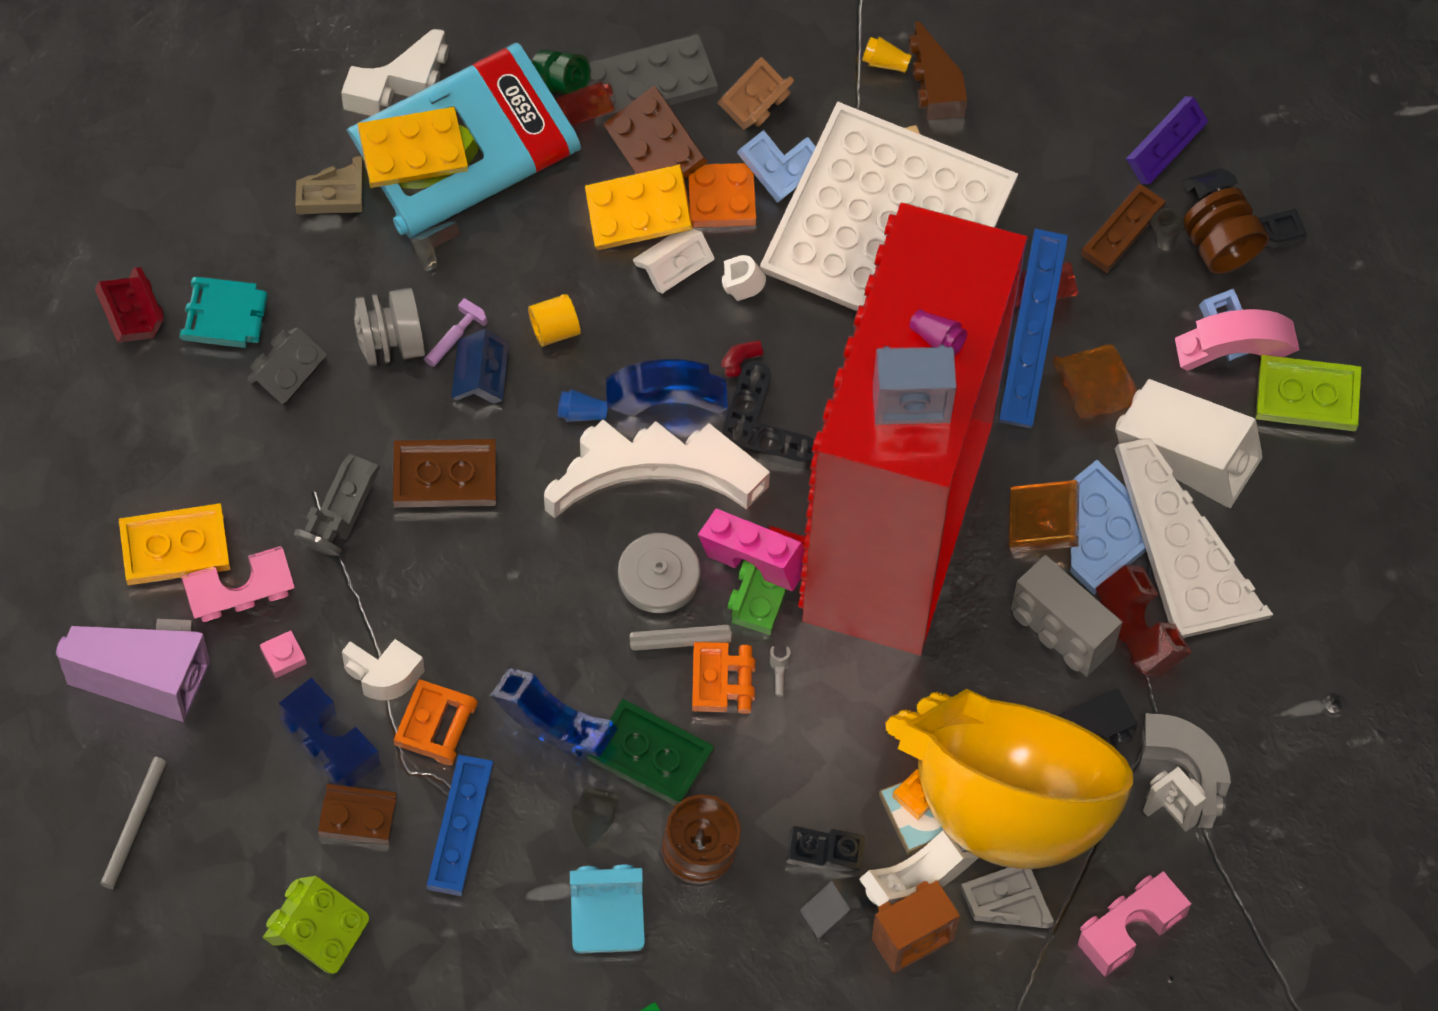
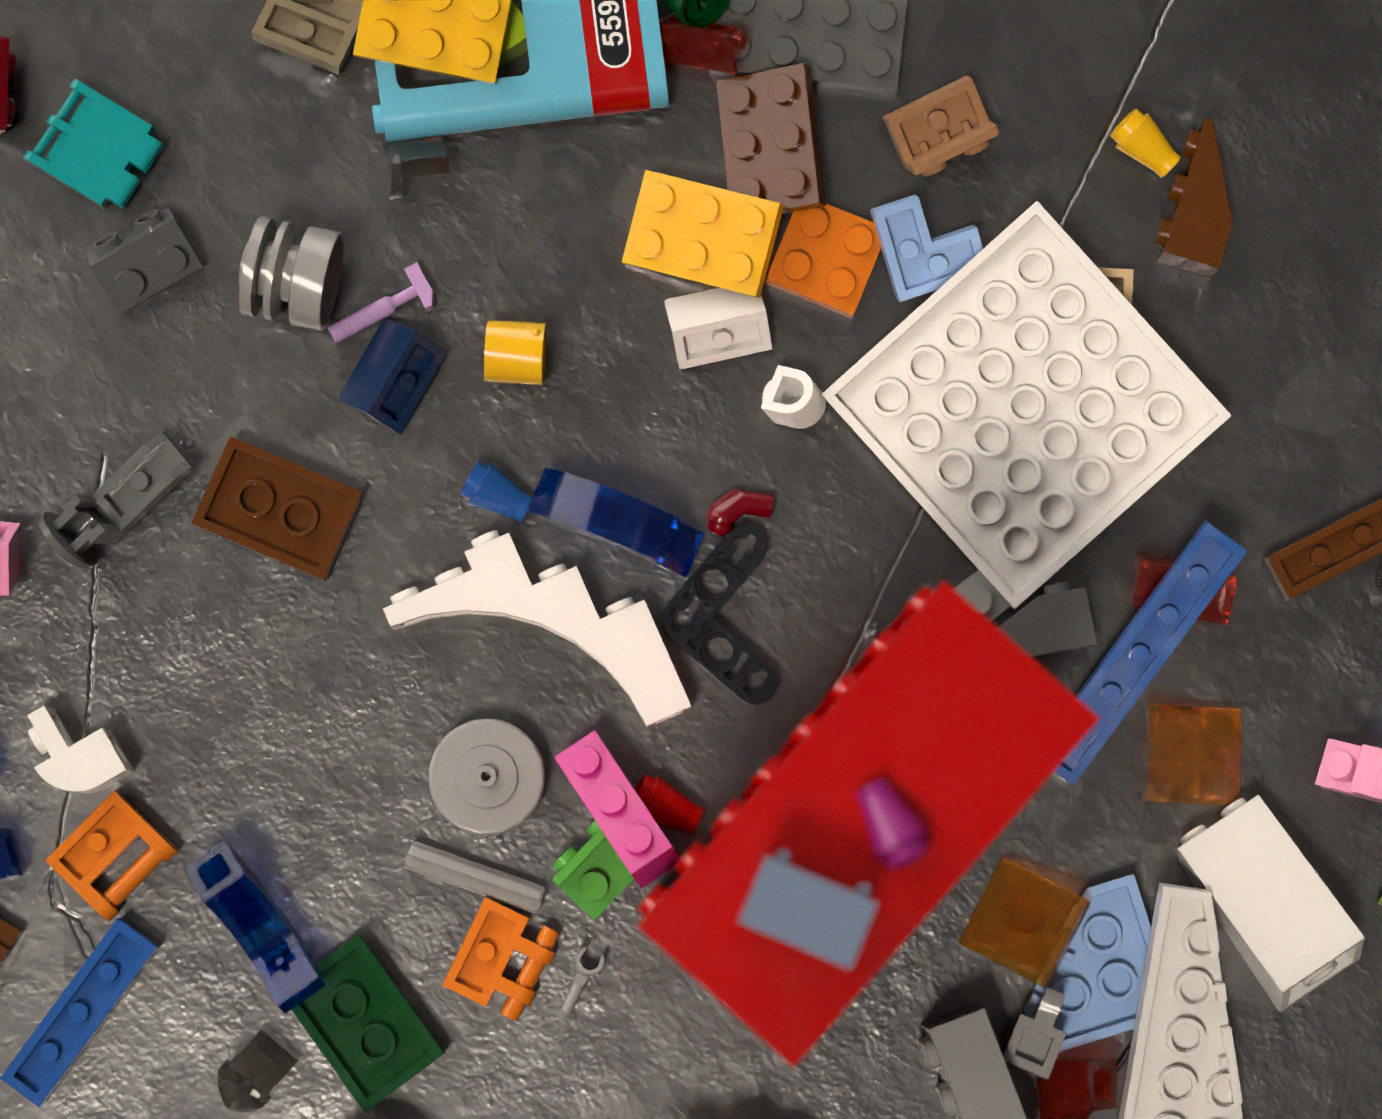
camera: 25 degrees right, 20 degrees up
none -> light grey plate [1003,987,1066,1080]

